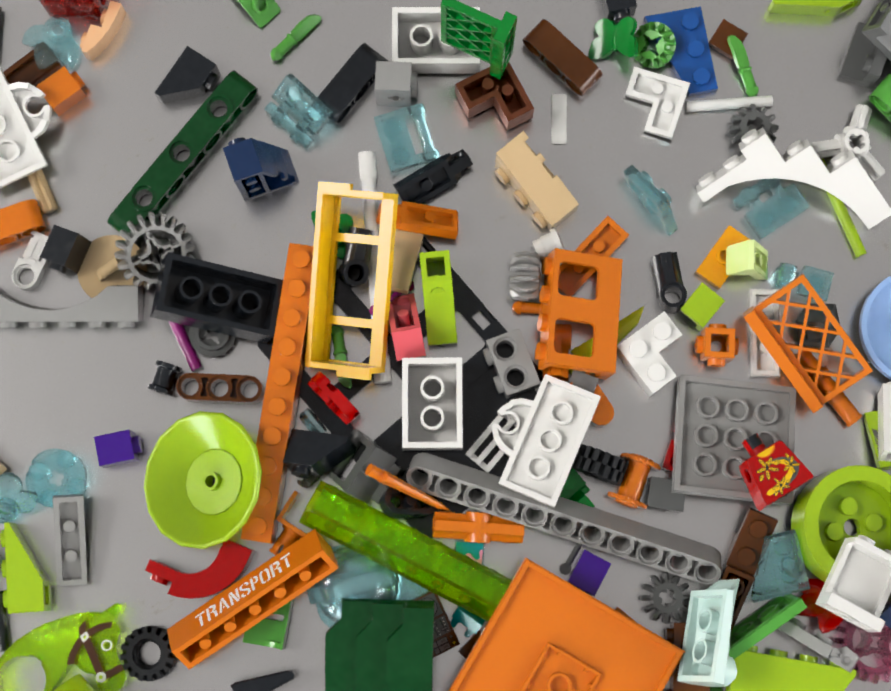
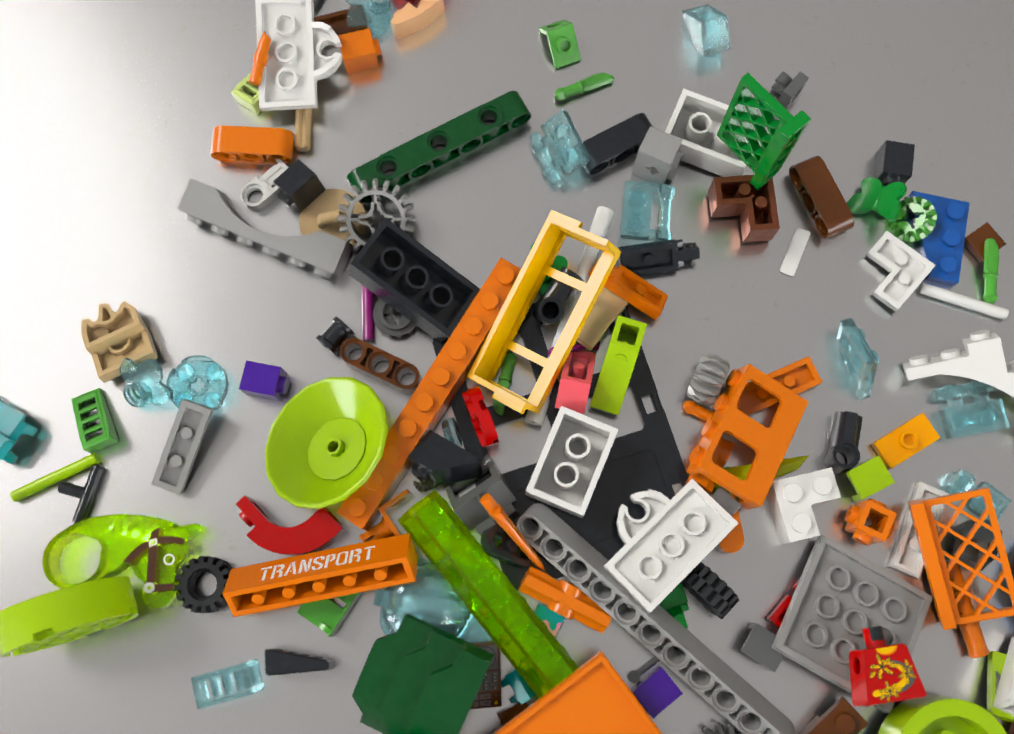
camera: 25 degrees right, 5 degrees down
lime slope [0,522,51,614] -> none
black slope [155,46,220,104] -> none
dark blue wedge [223,137,299,201] -> none
white tile [465,415,517,473] -> none
light grey brick [482,328,541,399] -> none
tan wedge [494,130,579,231] -> none
white piece [532,227,565,261] -> none
orange hose [607,453,661,510] -> none
yellowish green slope [726,240,768,280] -> none
dark grey gear [728,104,779,152] -> none

